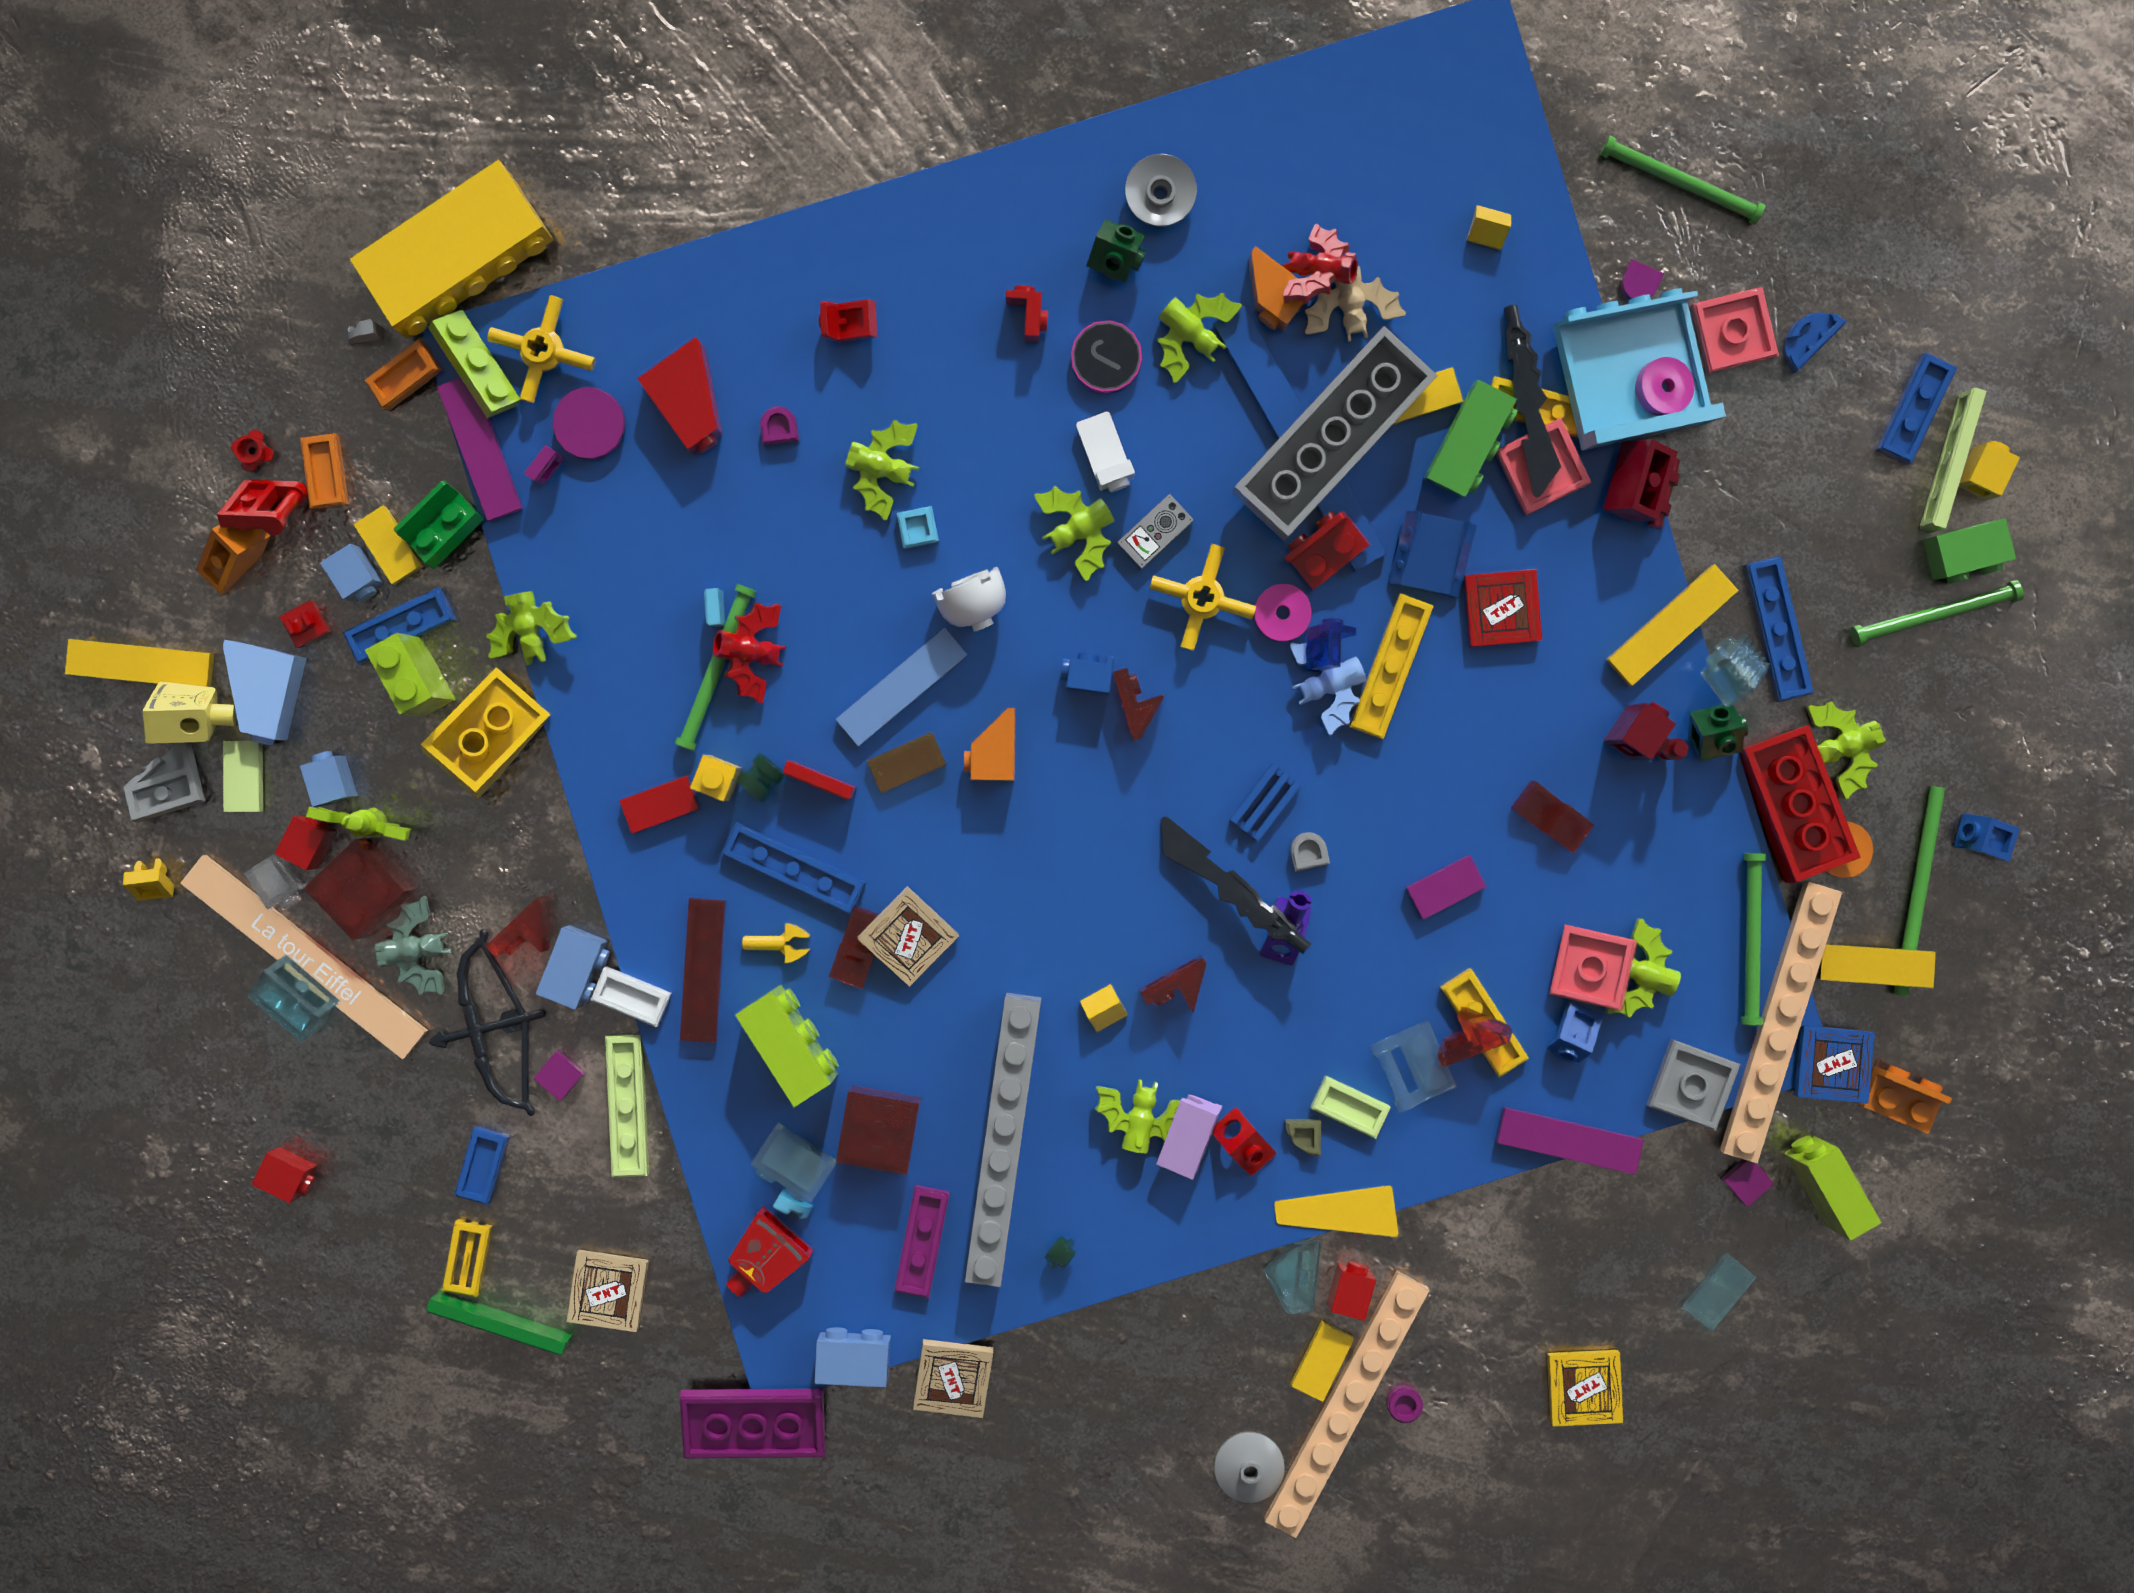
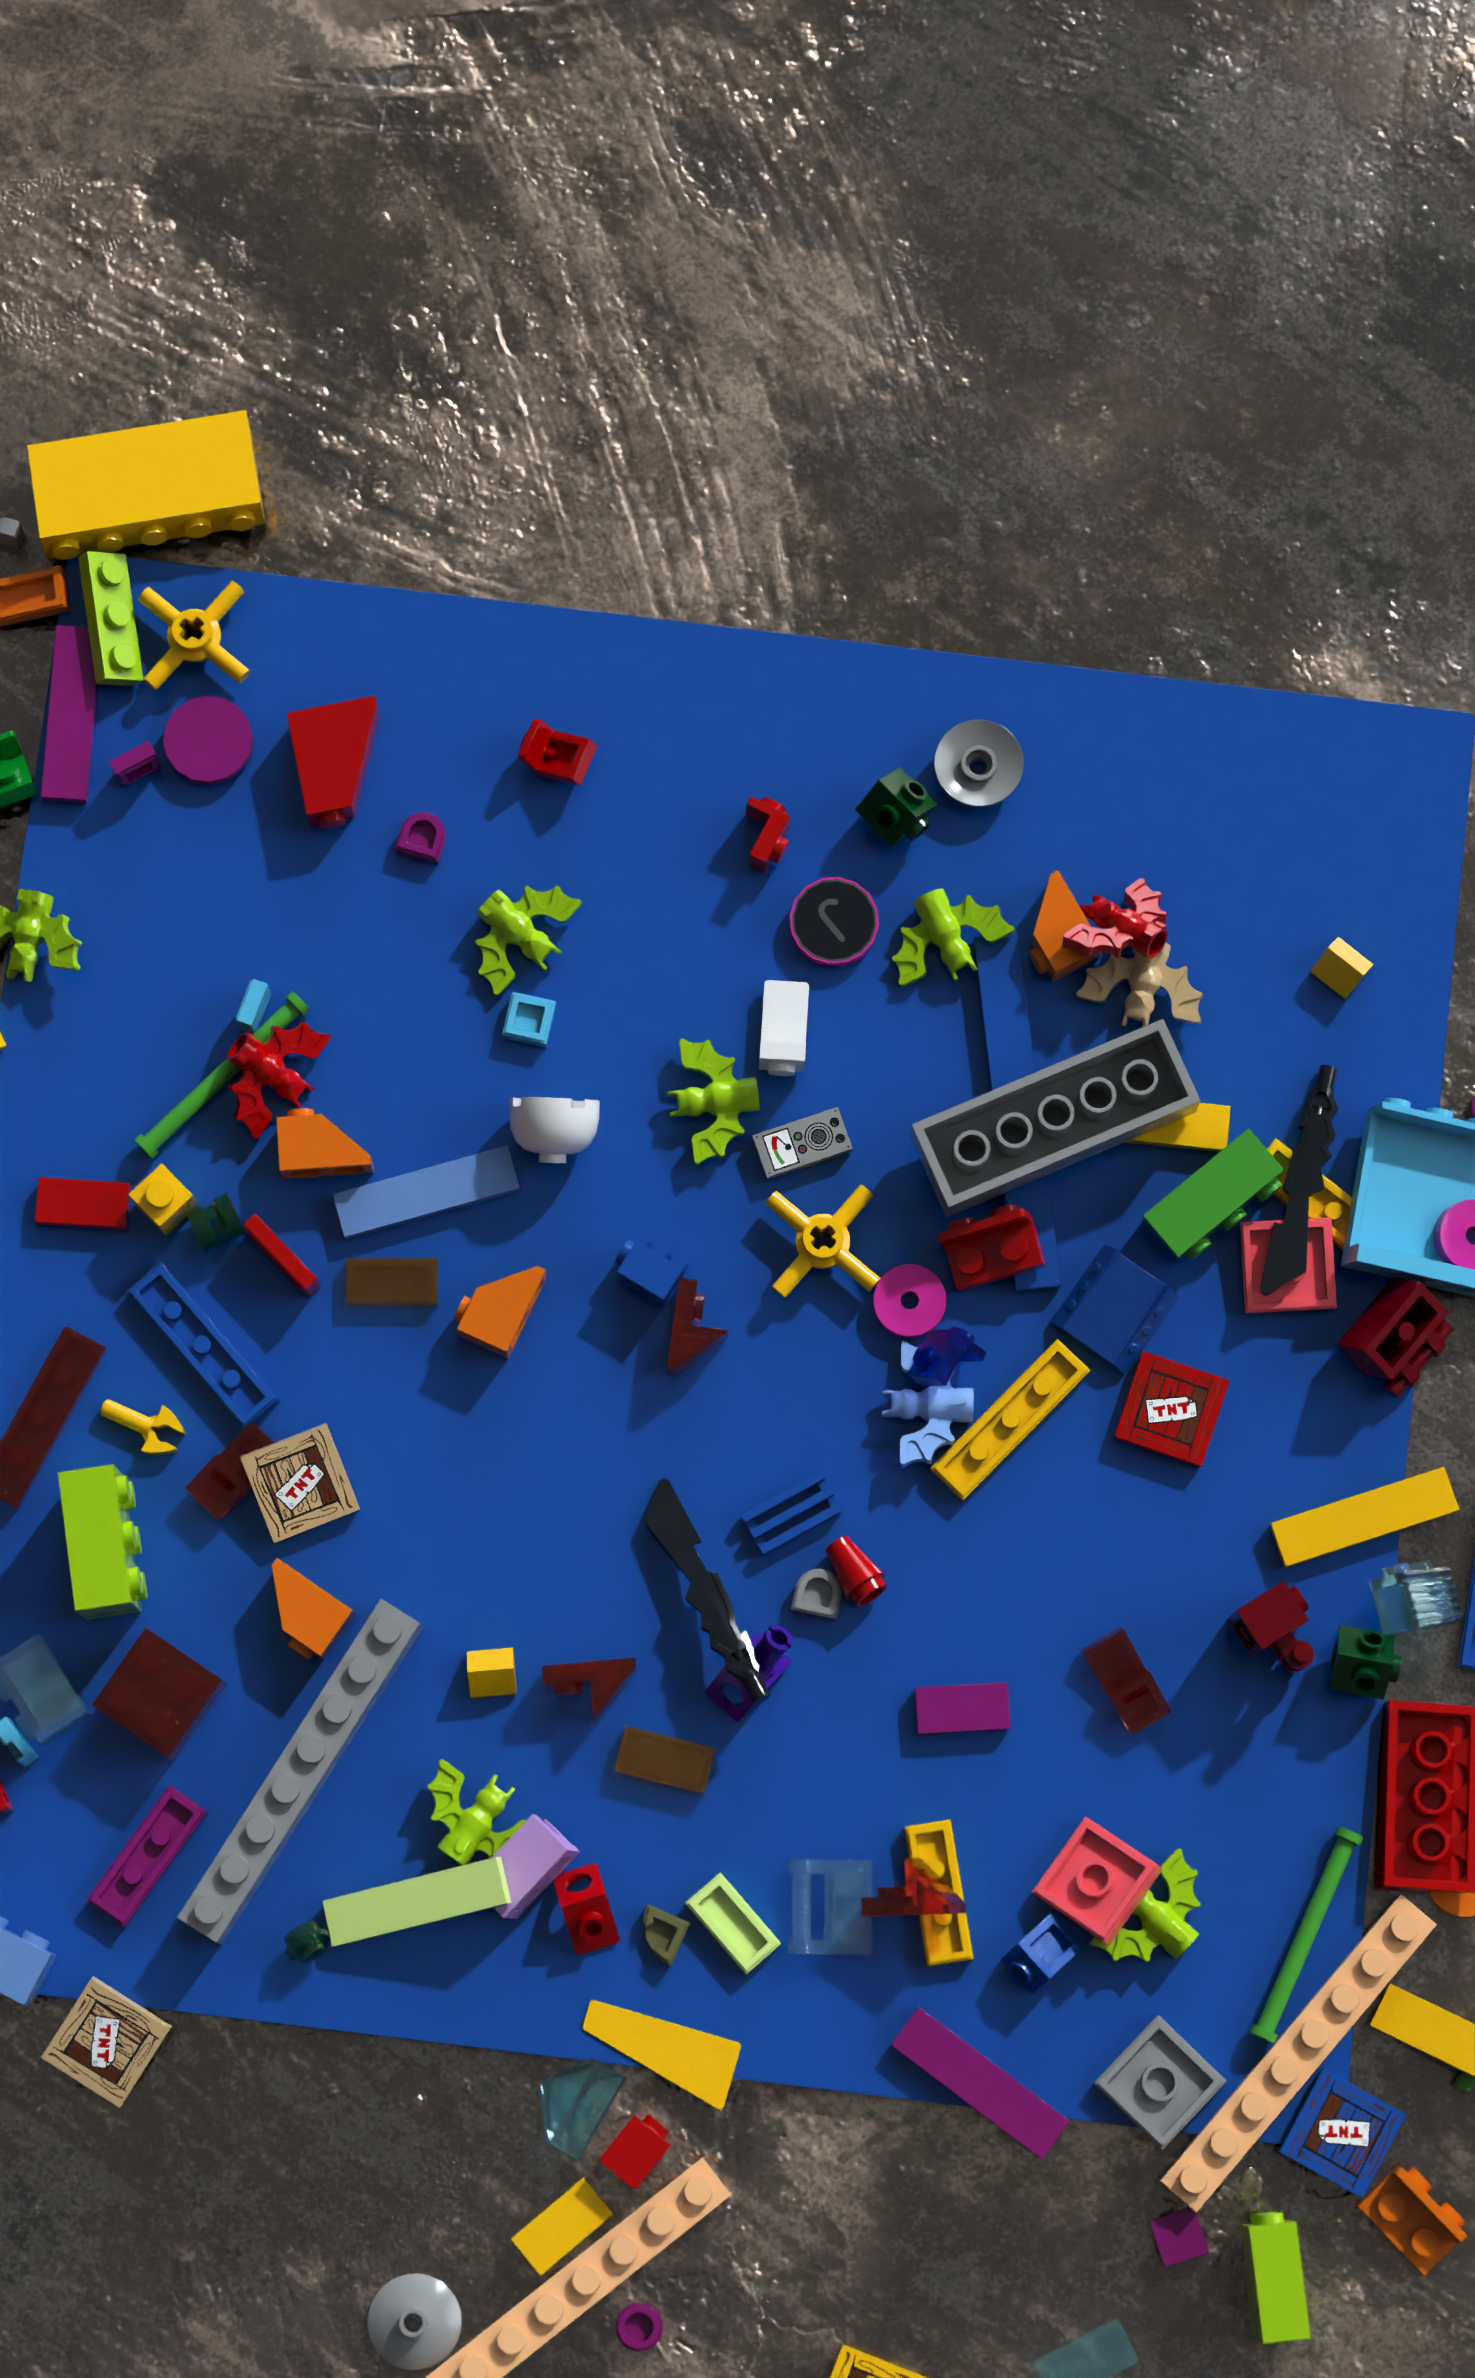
camera: 15 degrees right, 10 degrees down
none -> orange slope [272,1558,356,1660]
none -> orange slope [276,1108,374,1179]
none -> yellowish green tile [322,1857,511,1947]
none -> clear orange tile [614,1726,716,1795]
none -> red cone [825,1536,887,1607]

